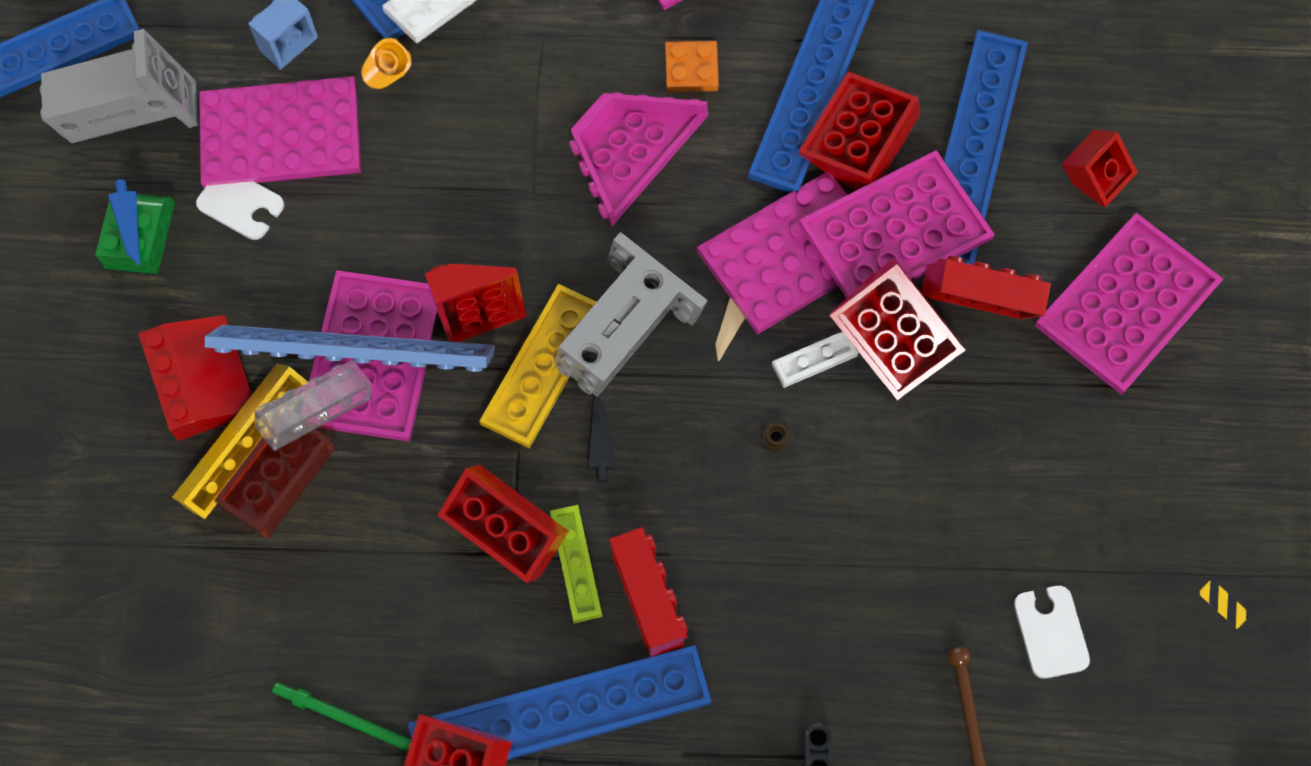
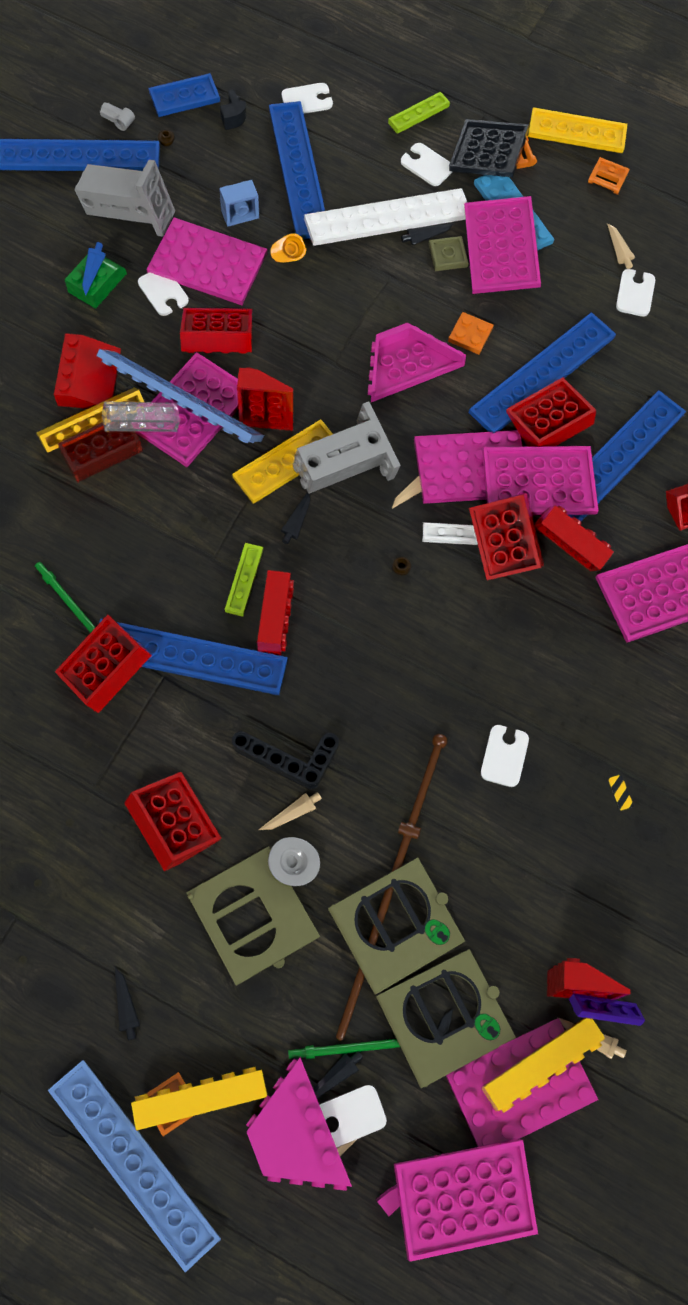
camera: 20 degrees right, 0 degrees up
red brick [437,465,569,583] -> none
none -> red slope [180,308,252,354]

